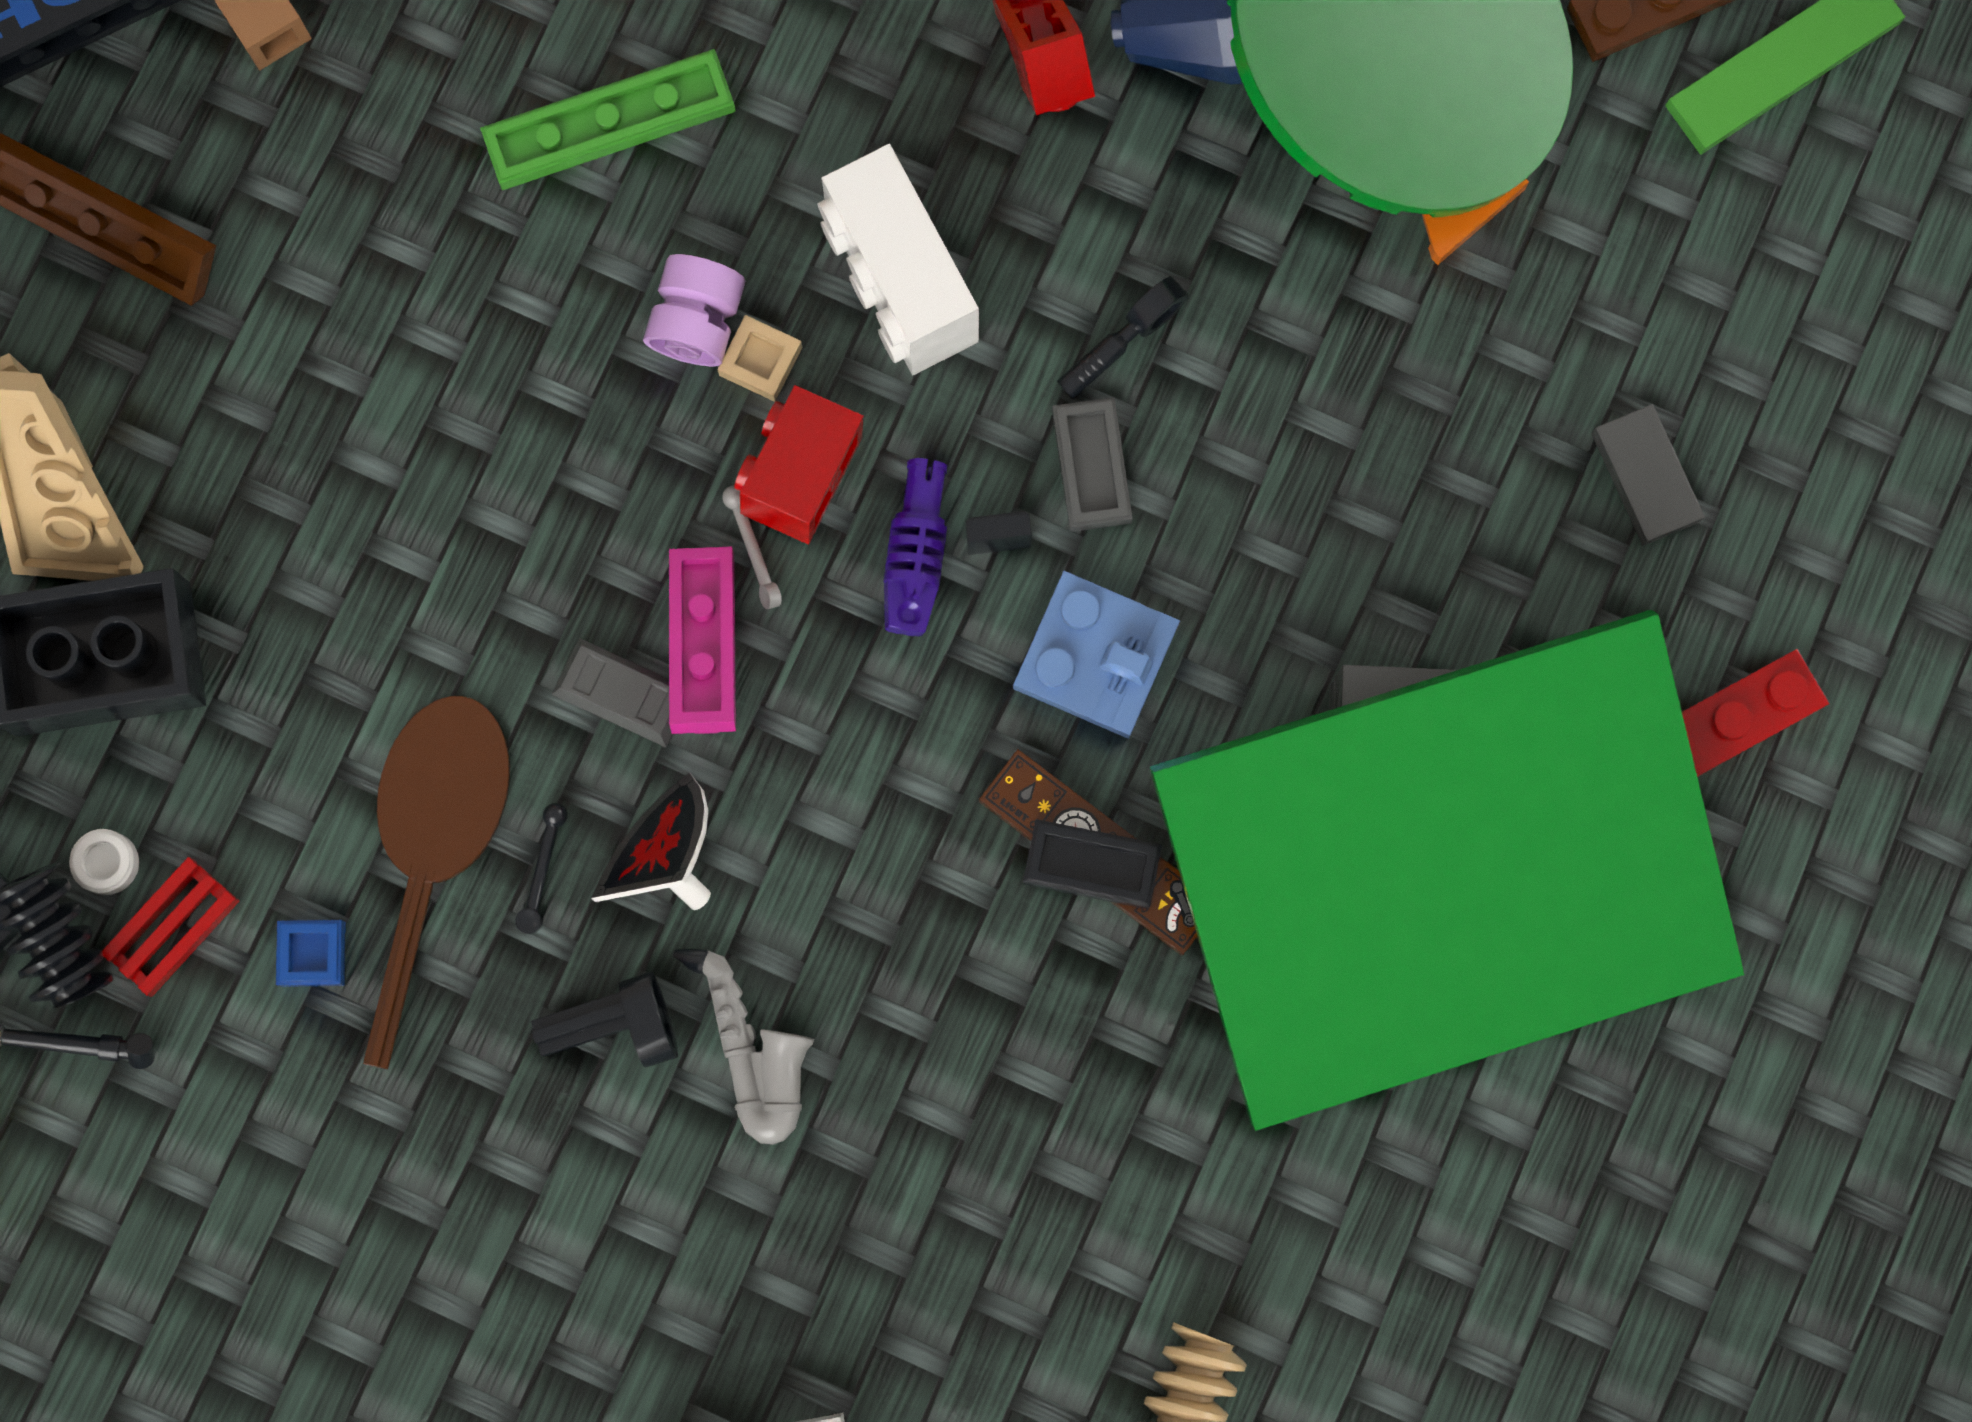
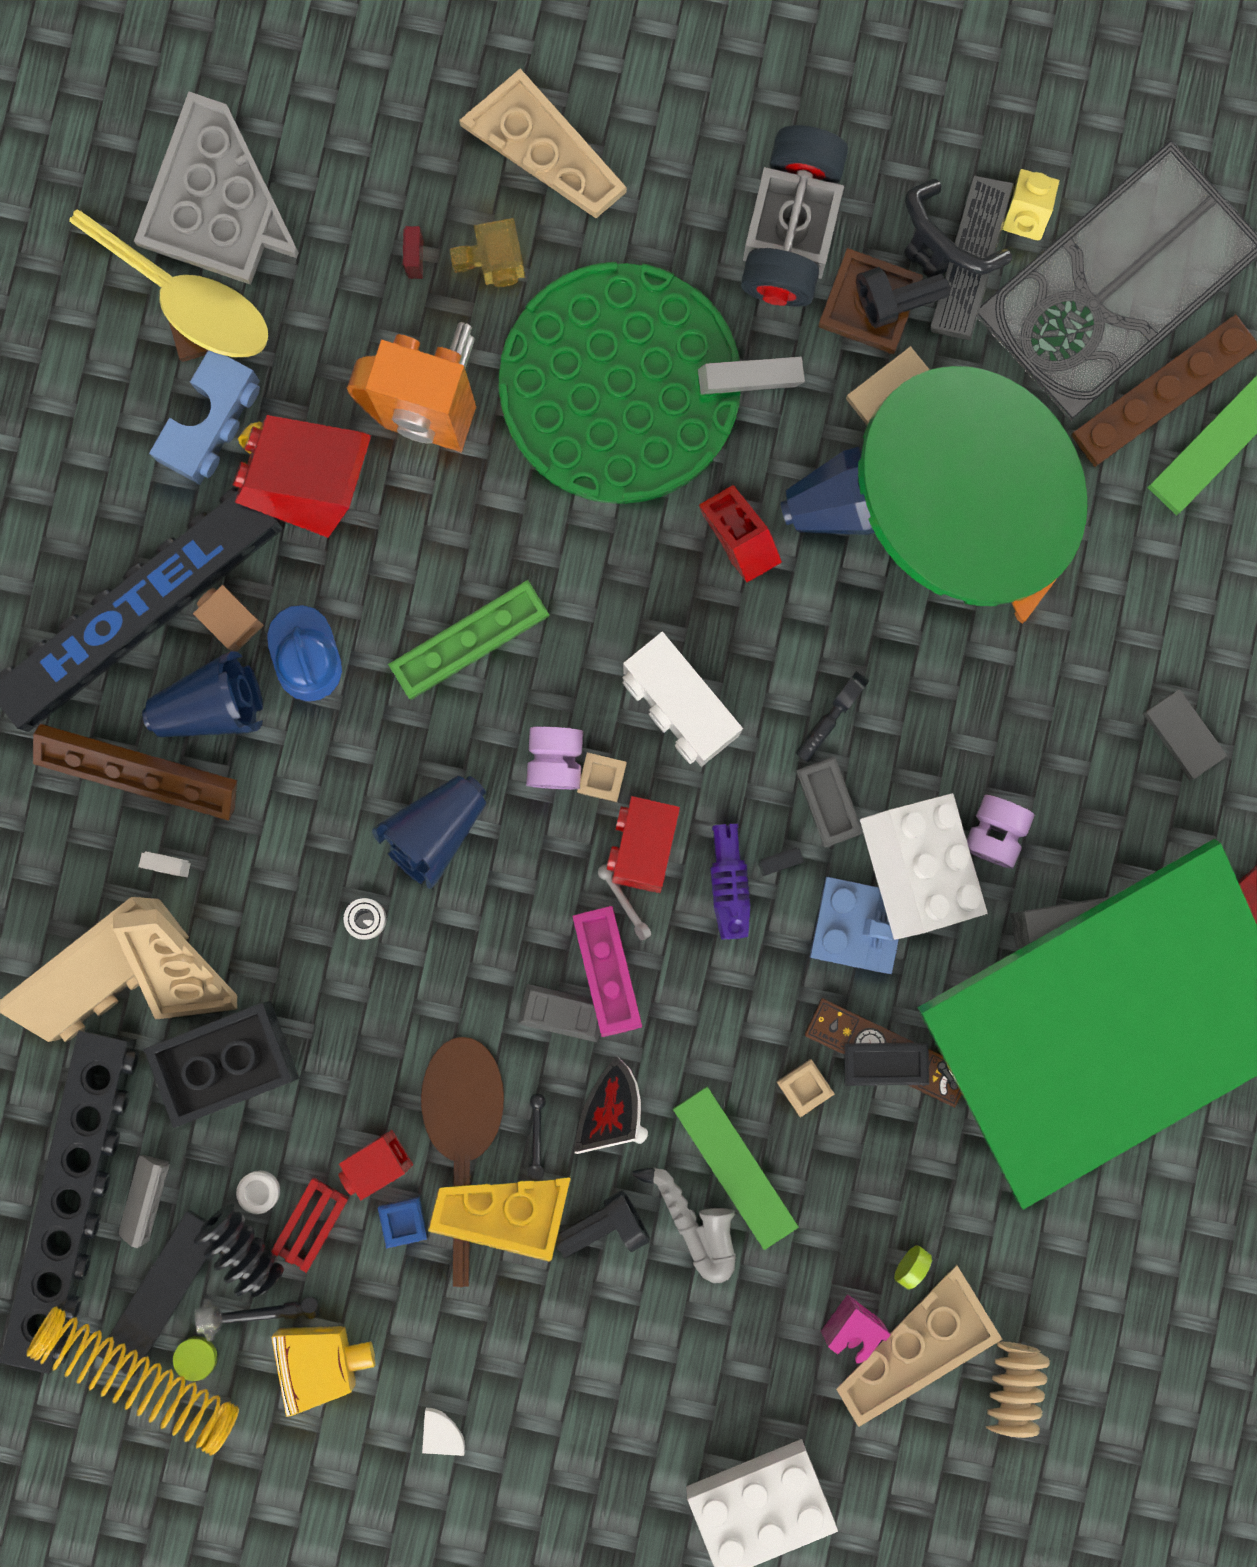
camera: 10 degrees left, 5 degrees up
none -> white tile [139,851,191,877]
none -> dark blue cone [142,651,263,737]
none -> blue piece [267,605,342,701]
none -> yellow torso [271,1326,376,1417]
none -> red brick [338,1130,413,1201]
none -> white tile [344,898,386,939]
none -> dark blue cone [372,776,486,889]
none -> white tile [422,1407,465,1456]
none -> yellow wing [428,1178,570,1261]
none -> bright green tile [673,1086,799,1250]
none -> tan tile [776,1059,834,1117]
none -> dark pink hinge [821,1294,891,1363]
none -> tan wing [836,1265,1002,1427]
none -> white brick [860,793,988,940]
none -> lime tile [894,1245,932,1289]
none -> lavender wheel [966,795,1035,869]

